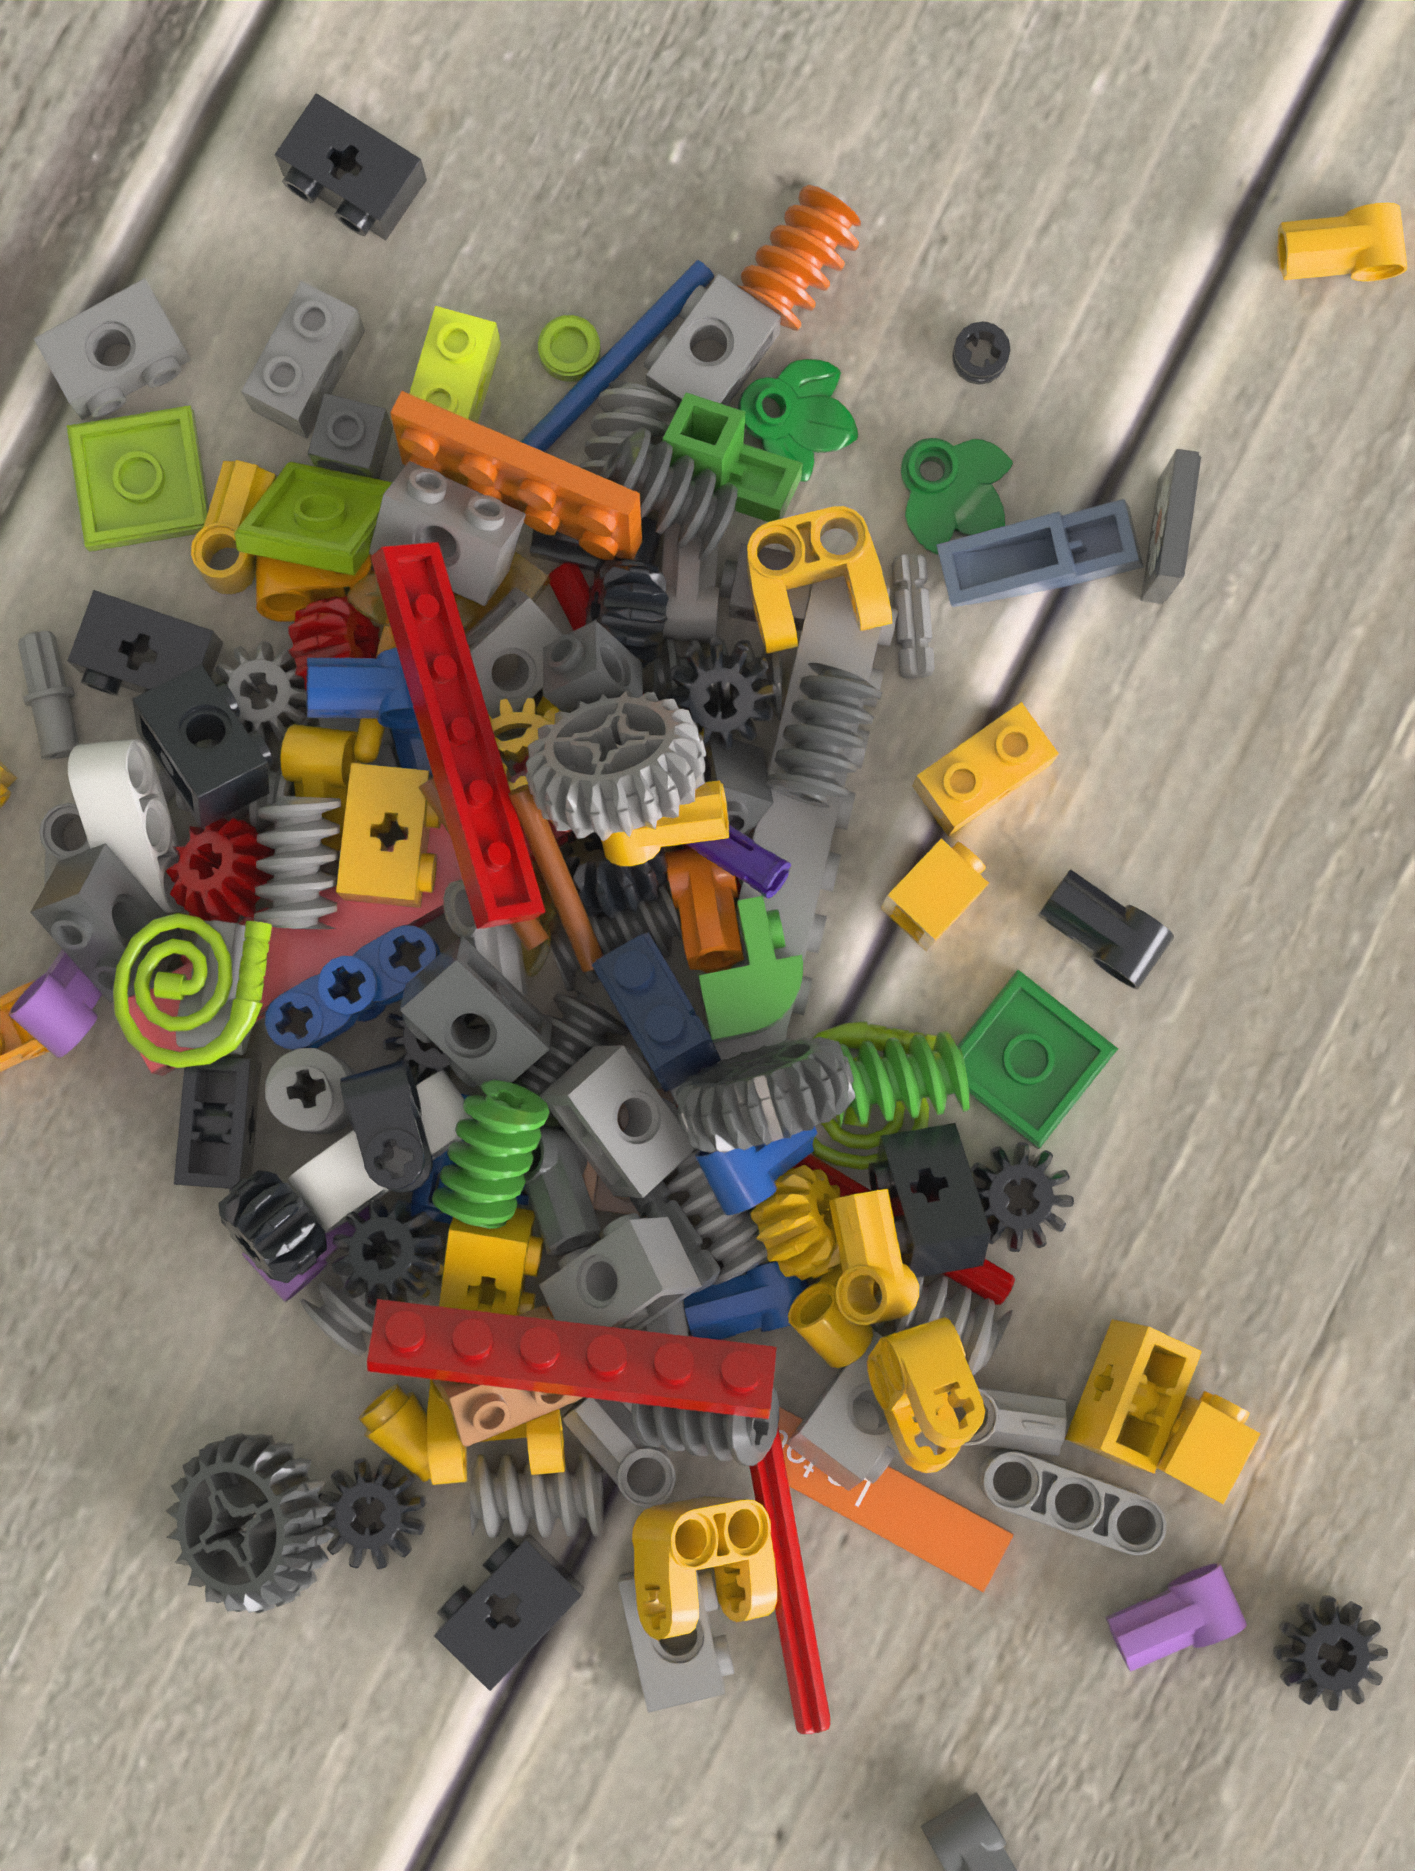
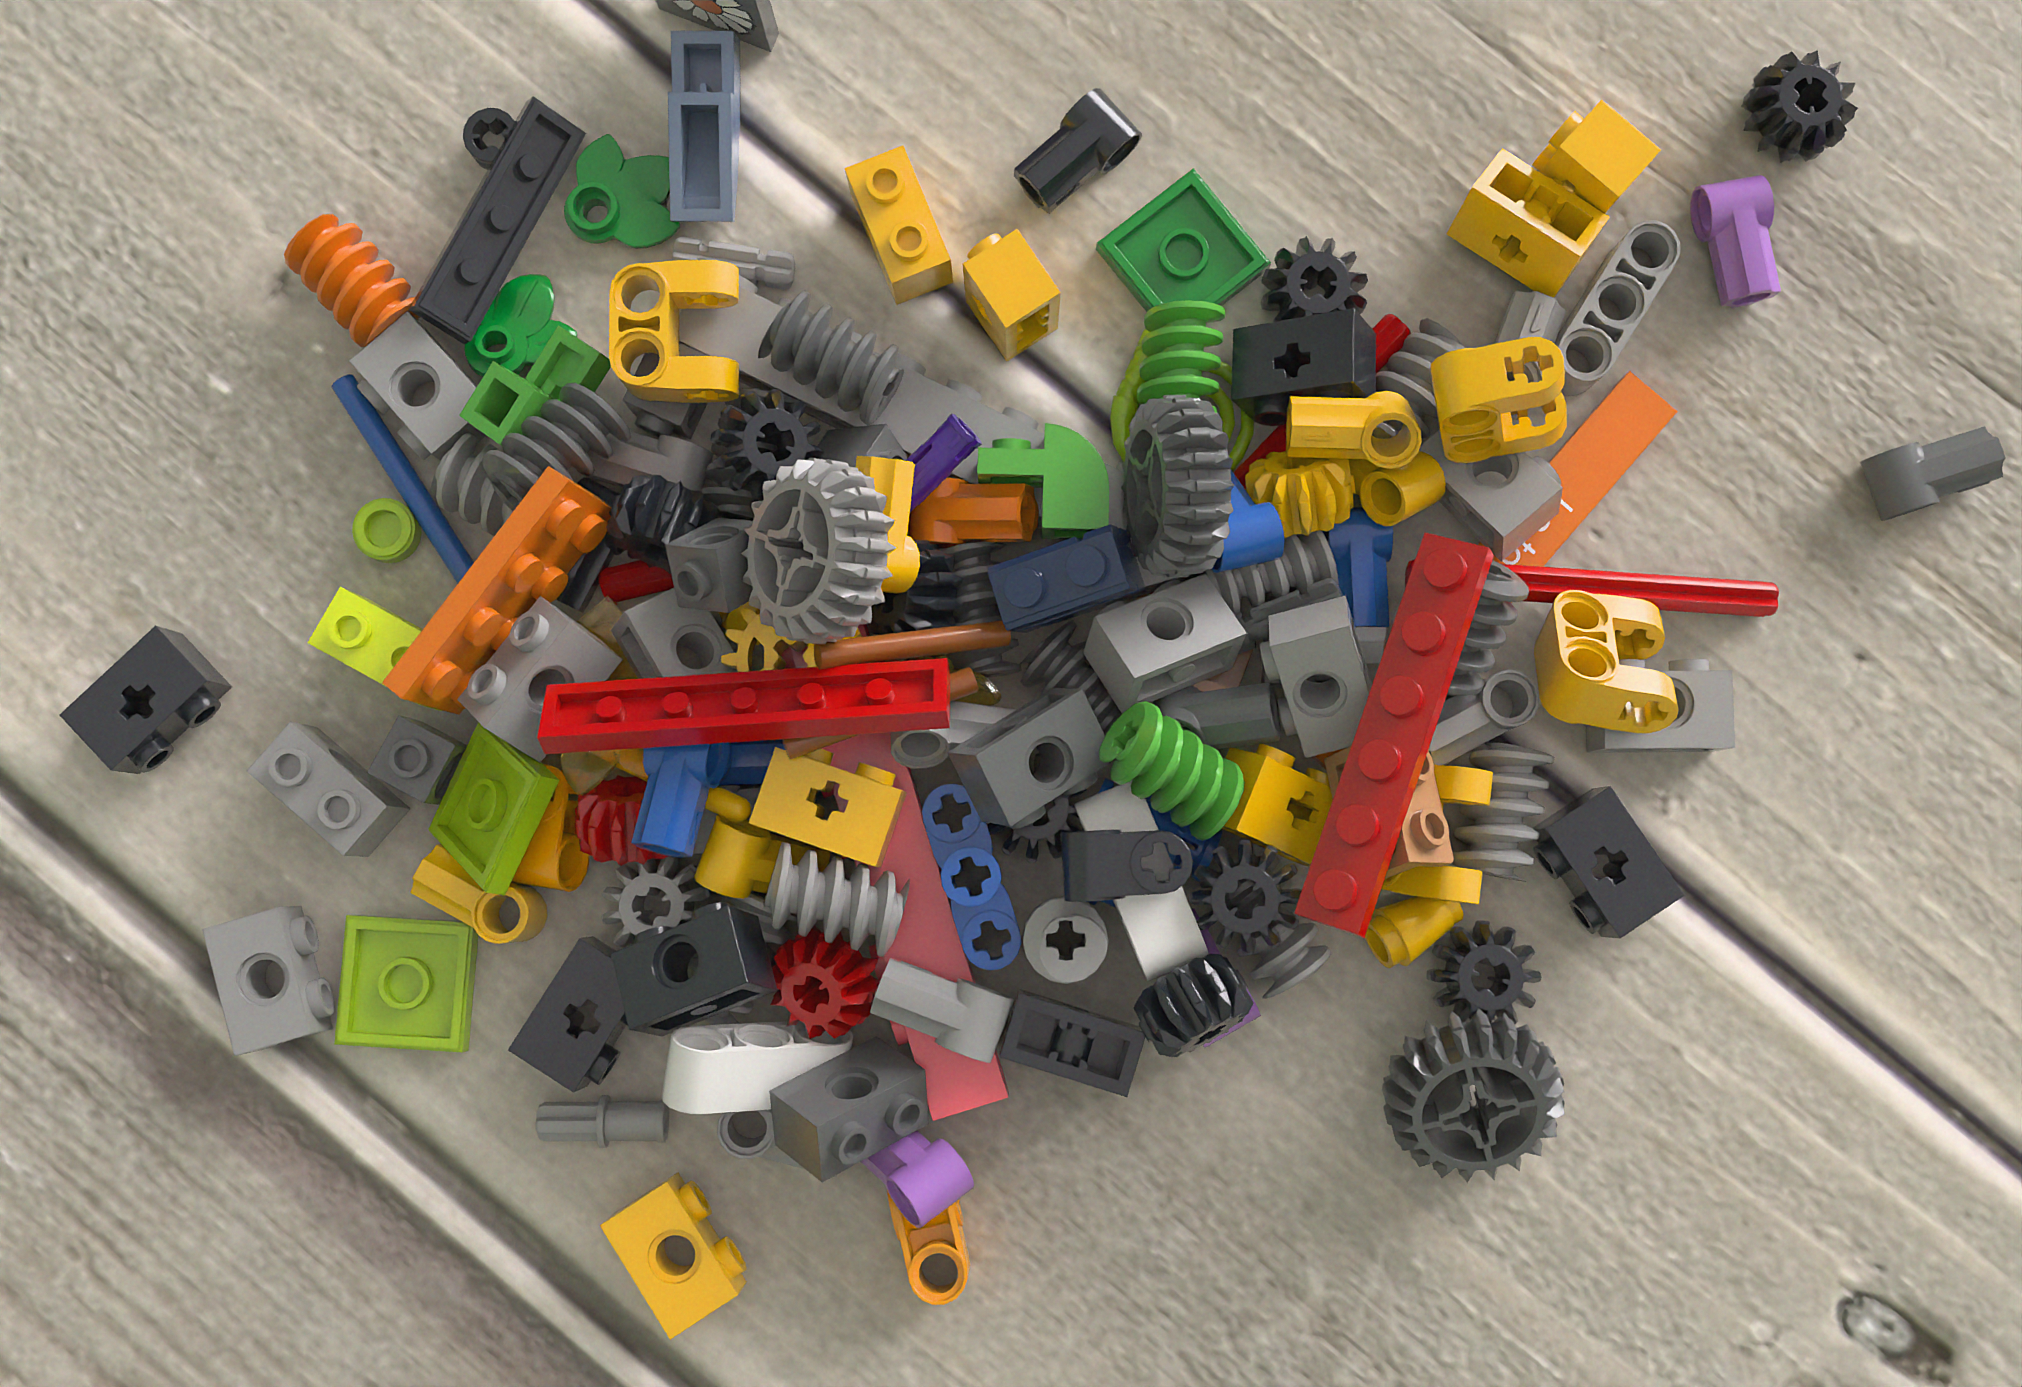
camera: 75 degrees left, 0 degrees up
lime piece [113,913,272,1068] -> none
none -> black tile [408,96,586,344]

